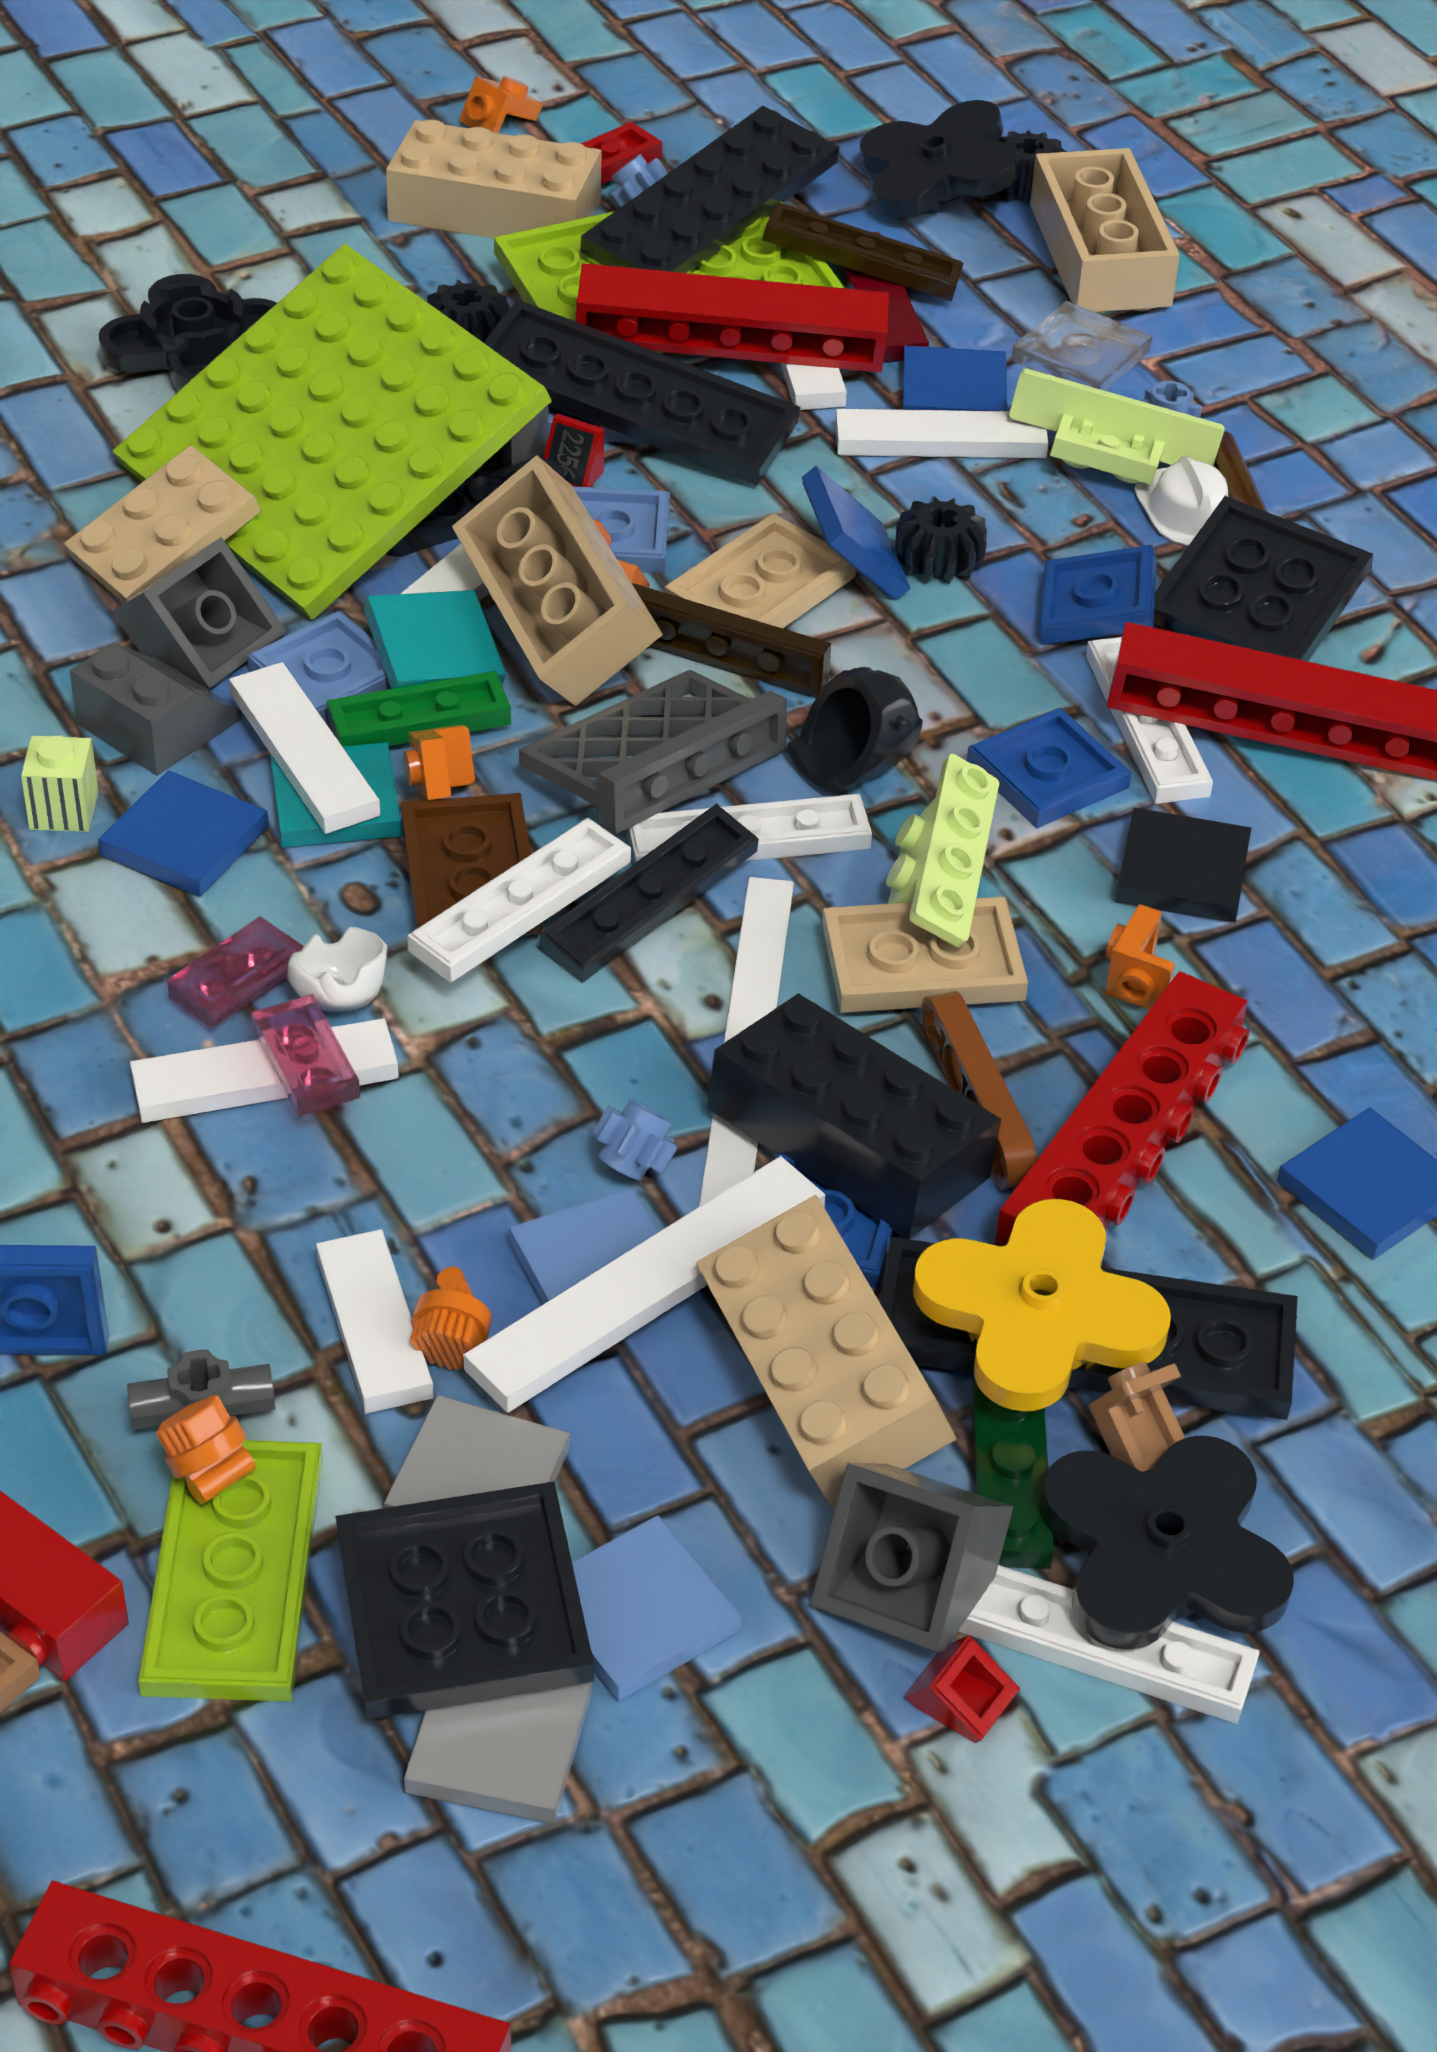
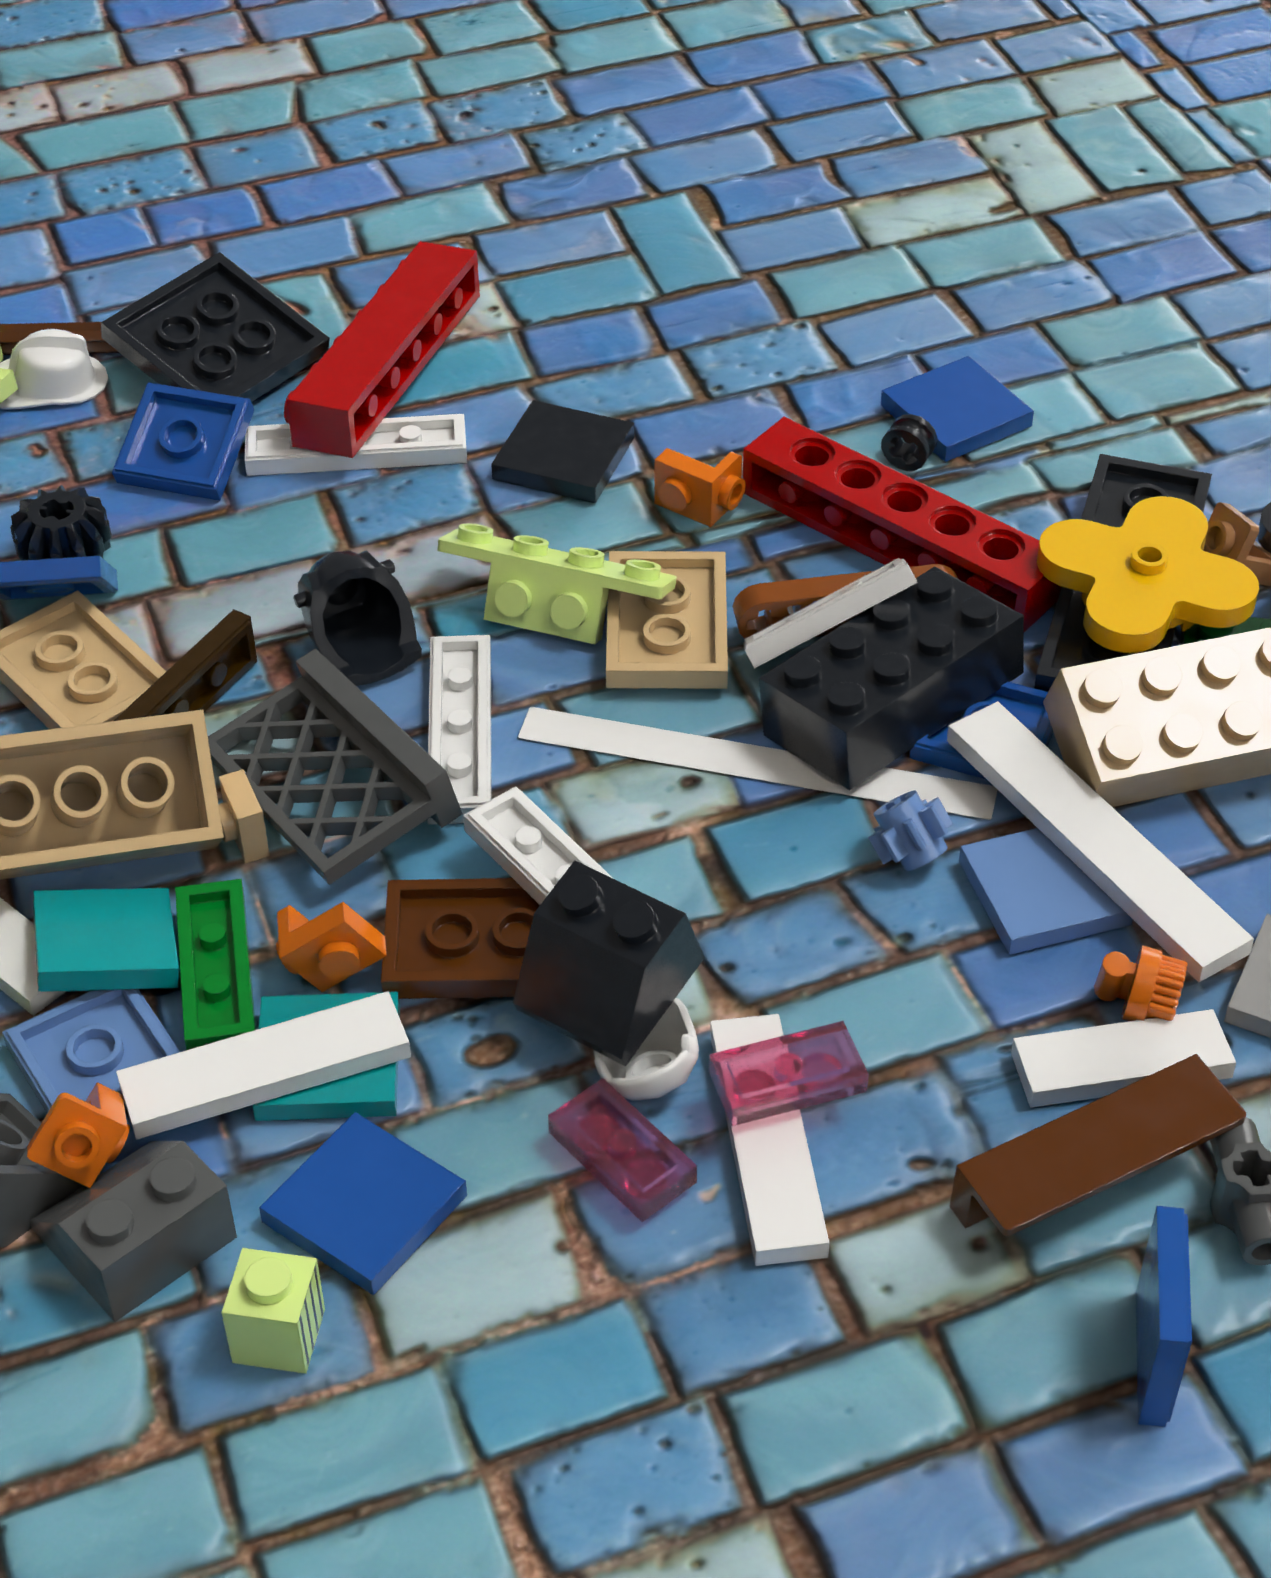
camera: 80 degrees left, 0 degrees up
black tile [540,803,759,983] -> none
blue tile [967,708,1132,829] -> none
none -> orange bracket [27,1082,130,1188]
none -> tan plate [219,769,270,864]
none -> black slope [513,860,705,1067]
none -> white tile [743,558,918,669]
none -> black bush [881,414,938,471]
none -> reddish brown panel [949,1054,1246,1236]

